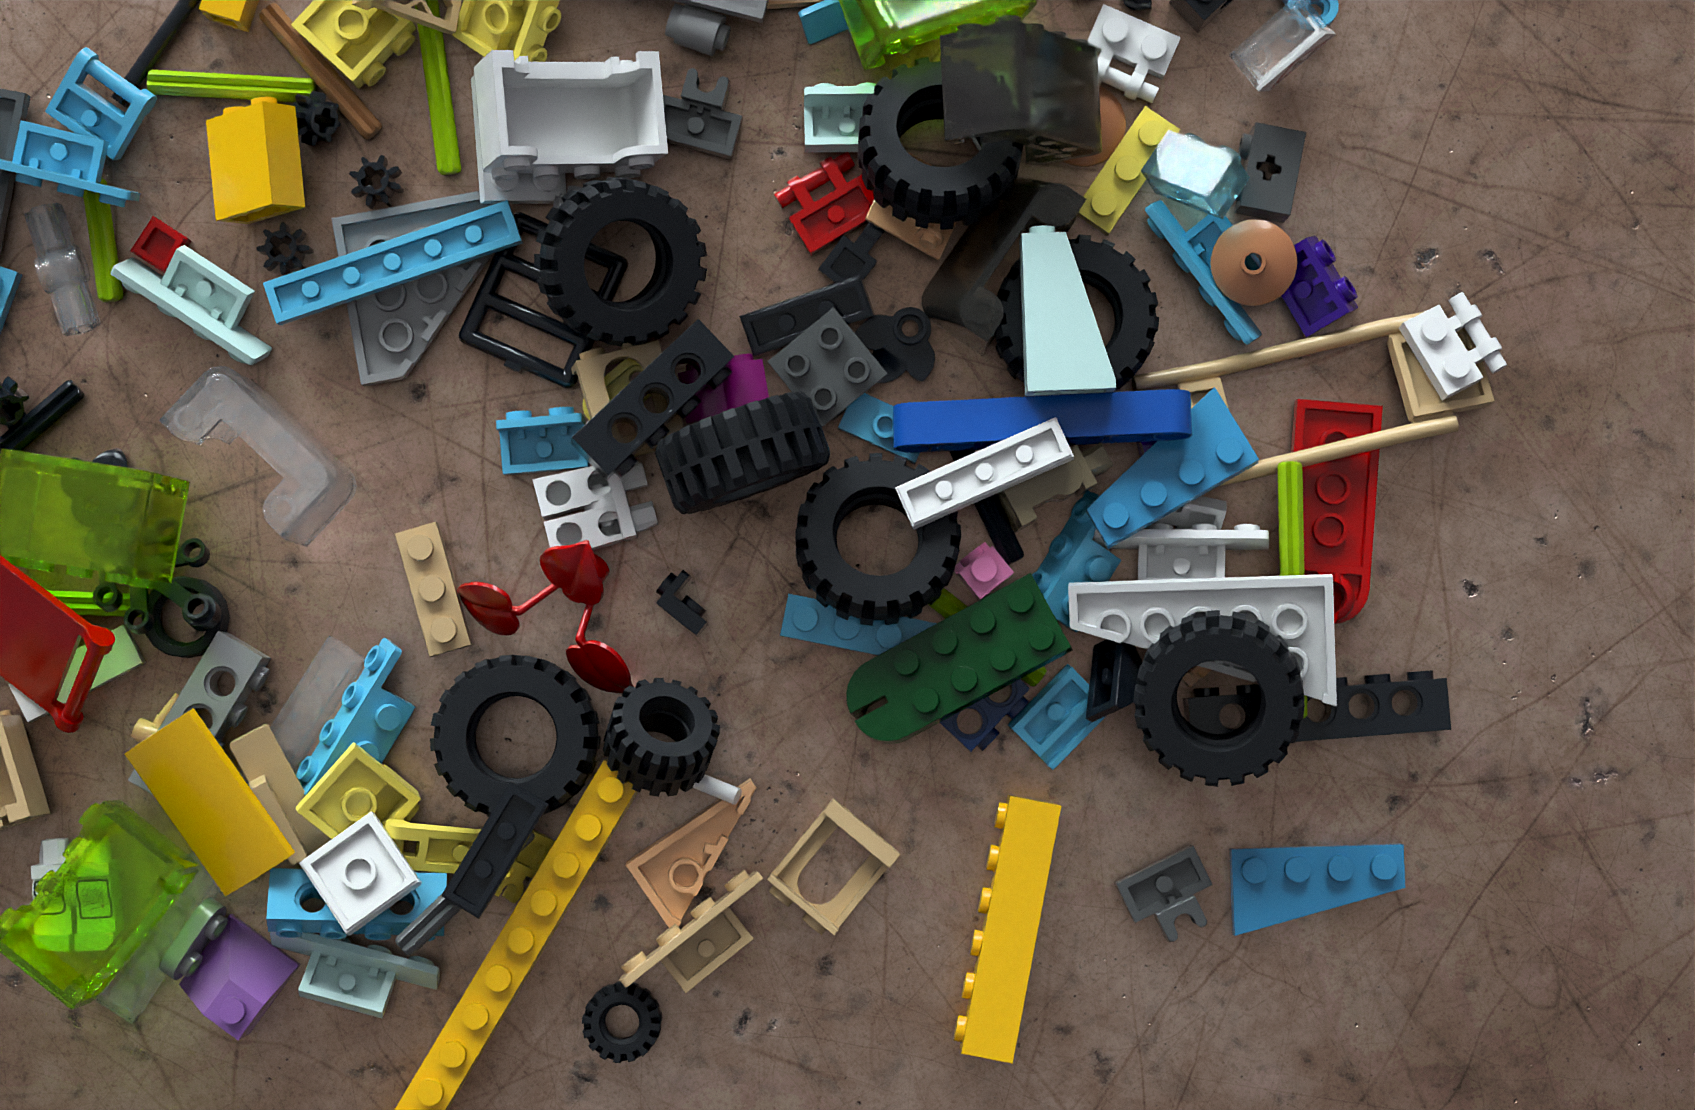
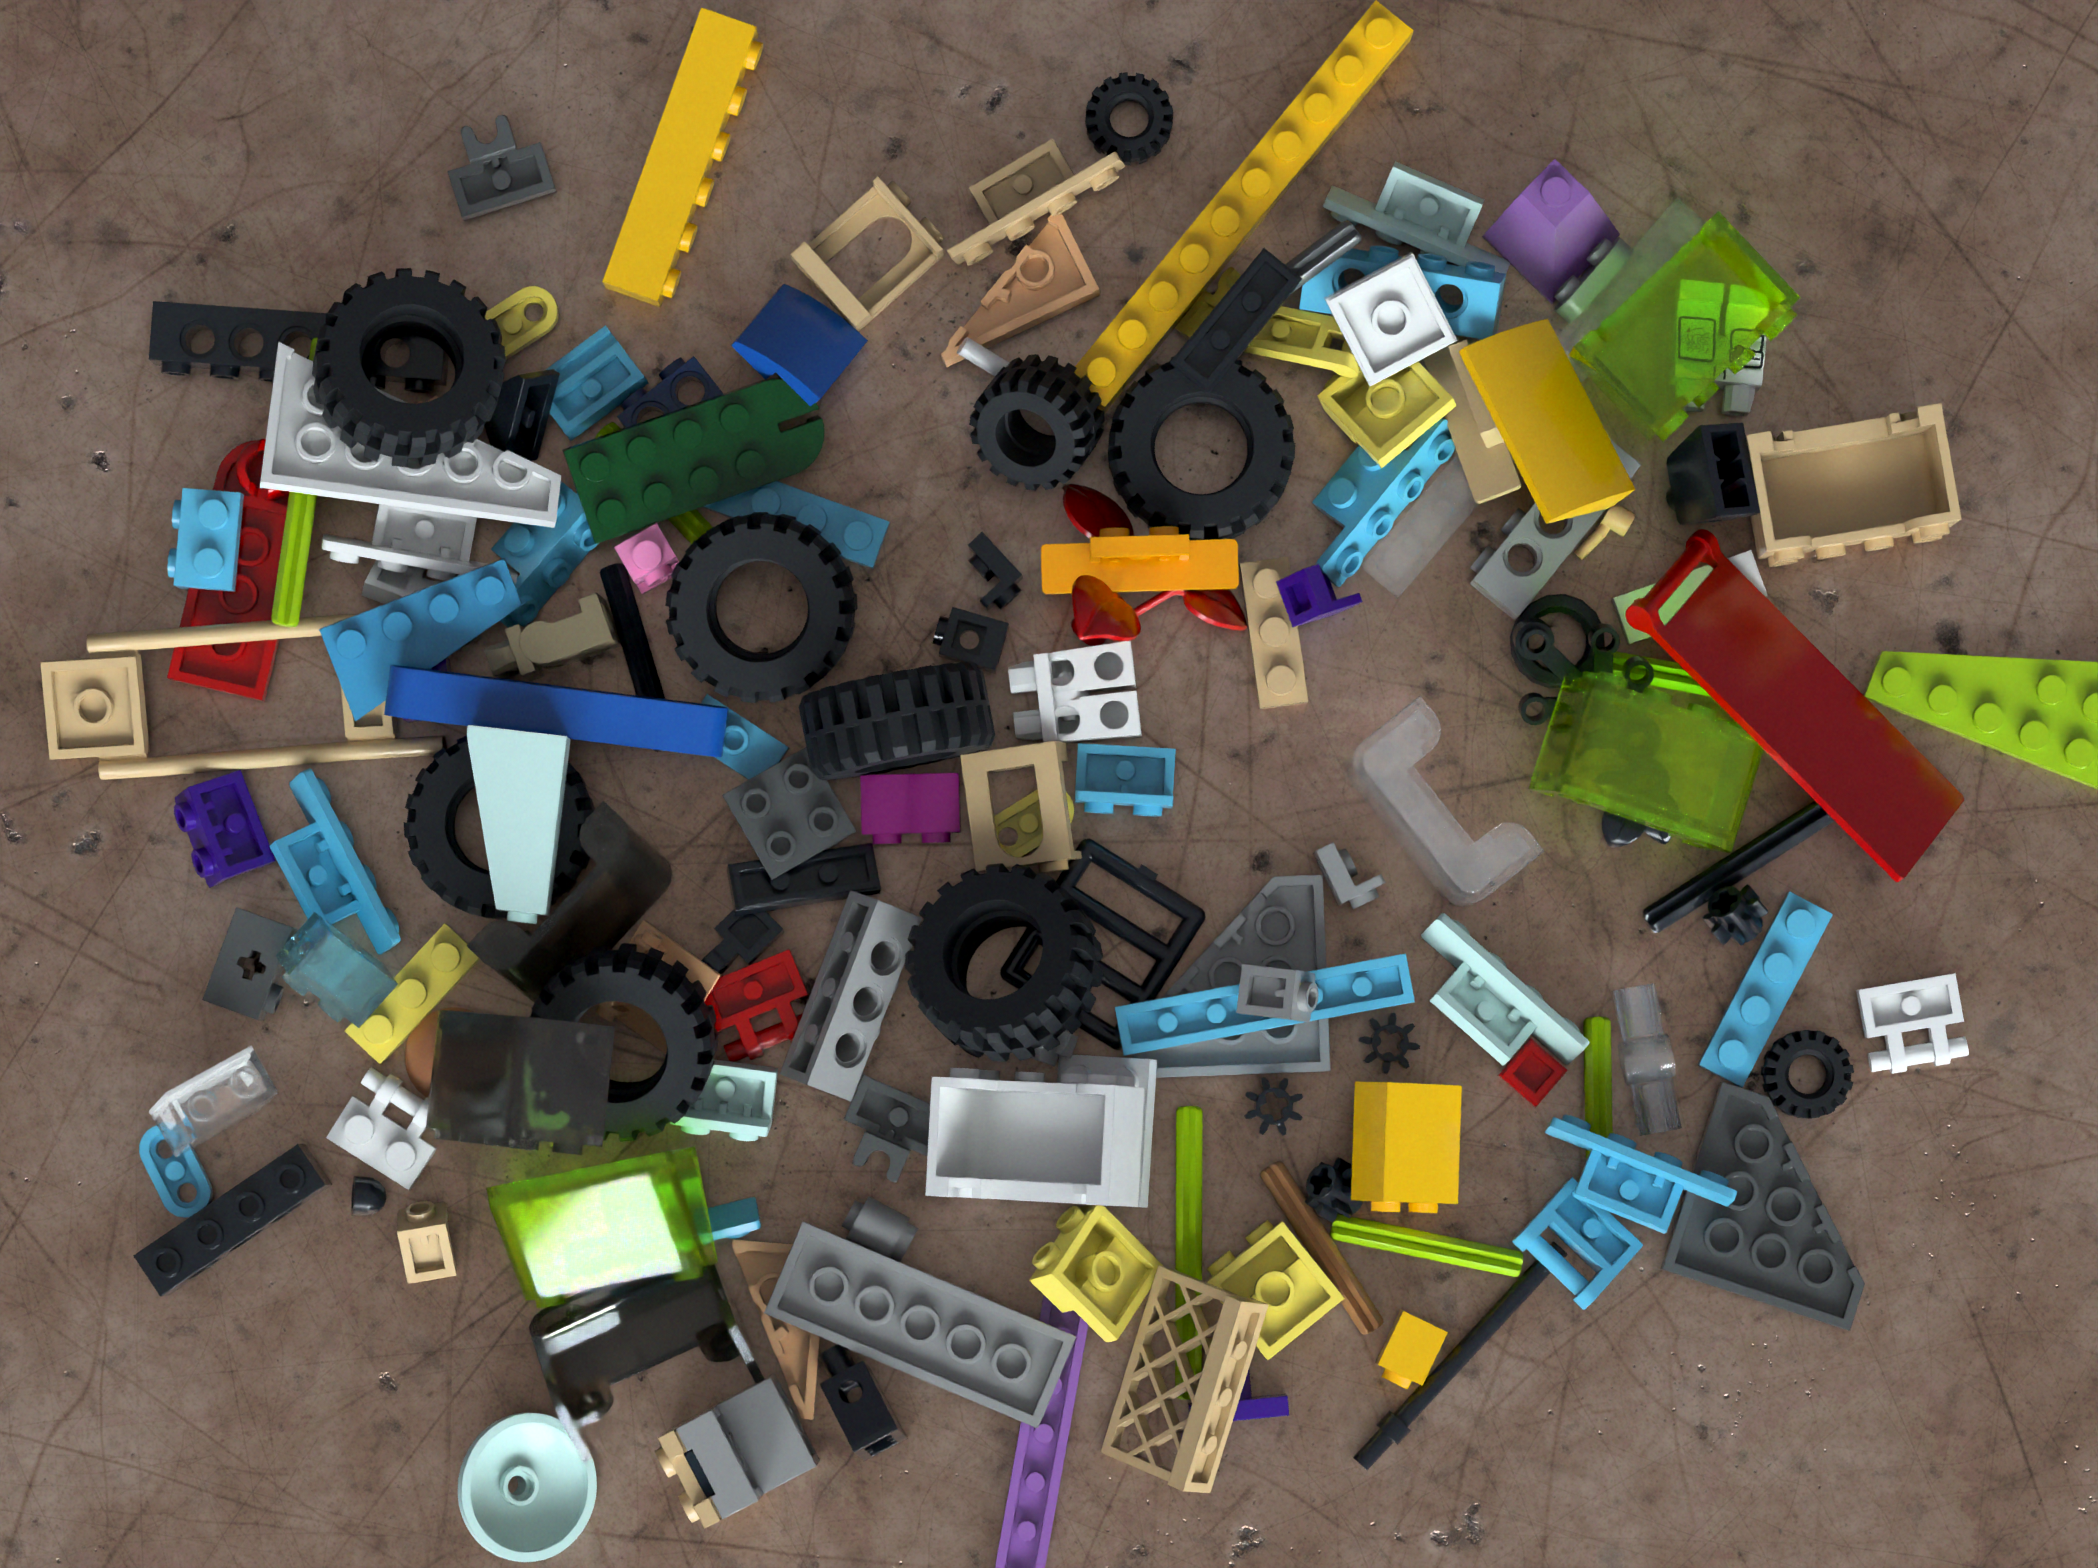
camera: 175 degrees left, 0 degrees up
black brick [571,319,735,481] -> none
black plate [855,307,935,384] -> none
white tile [895,417,1074,530] -> none
nougat dish [1210,219,1297,306] -> none
dark azure wing [1229,844,1405,936] -> none
white plate [1399,292,1507,401] -> none
none -> medium azure bracket [167,488,244,592]
none -> light yellow plate [485,286,559,360]
none -> blue slope [731,284,868,407]
none -> light grey brick [780,890,922,1101]
none -> black brick [932,607,1009,674]
none -> light orange bracket [1041,526,1239,594]
none -> light grey bracket [1236,964,1318,1022]
none -> dark purple panel [1276,564,1363,627]
none -> light grey bracket [1313,842,1386,909]
none -> black torso [1666,423,1760,525]

